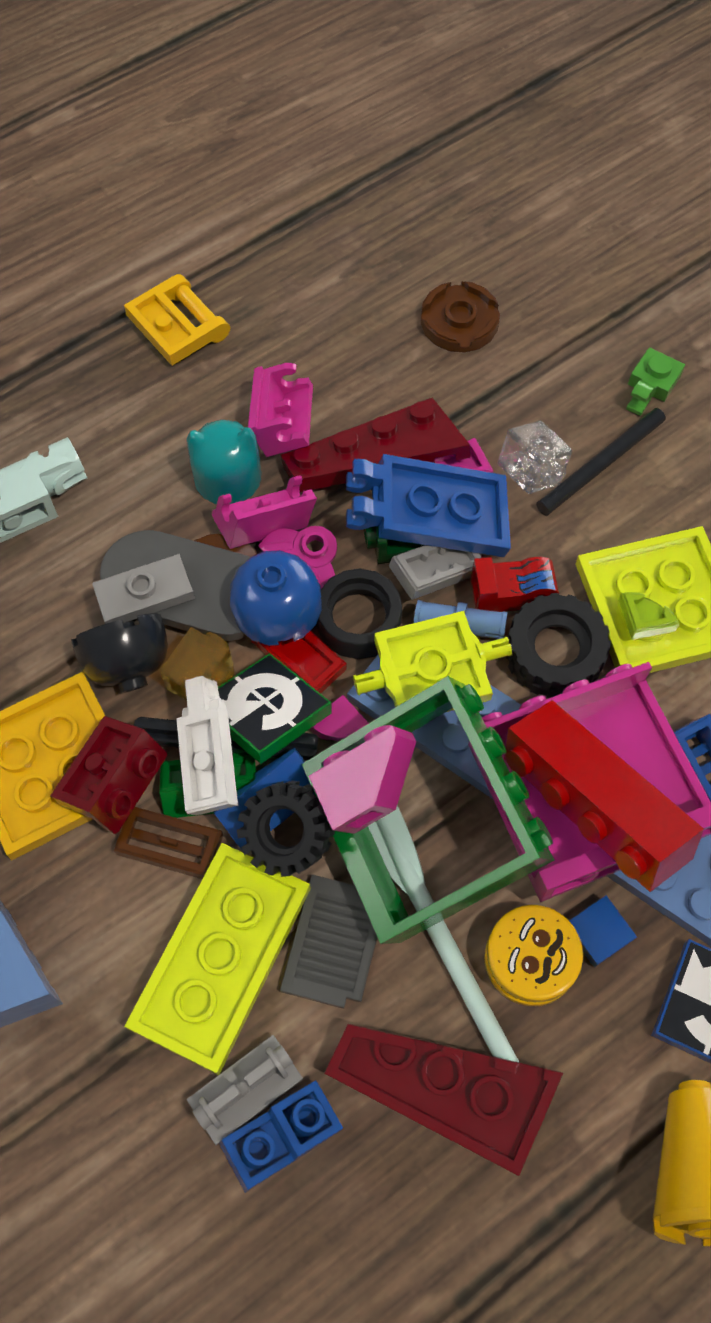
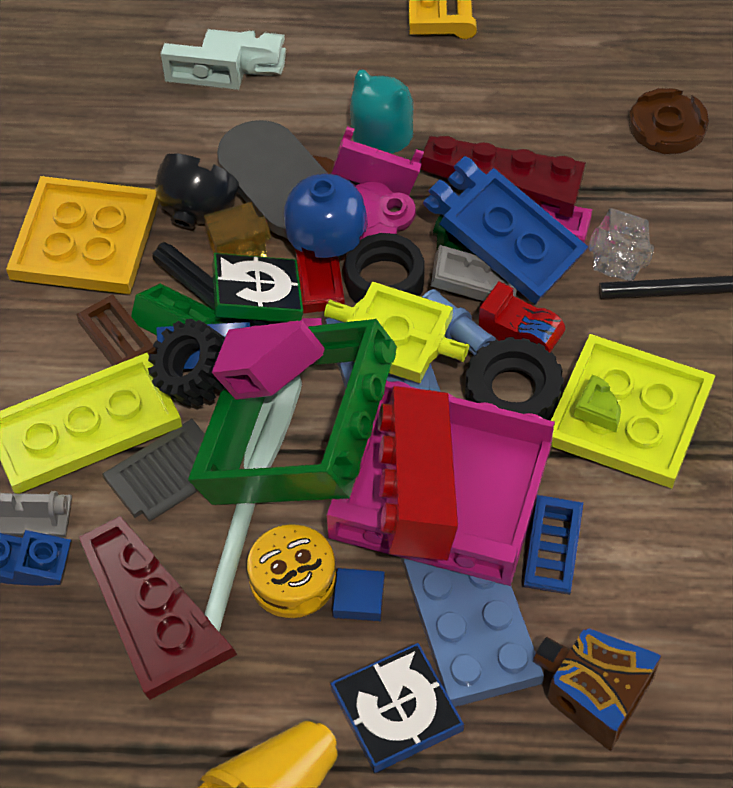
camera: 40 degrees right, 10 degrees down
dark red bracket [50,716,167,834] -> none
light grey plate [92,554,195,624] -> none
white hinge [176,676,238,815] -> none
dark pink hinge [248,363,313,457] -> none

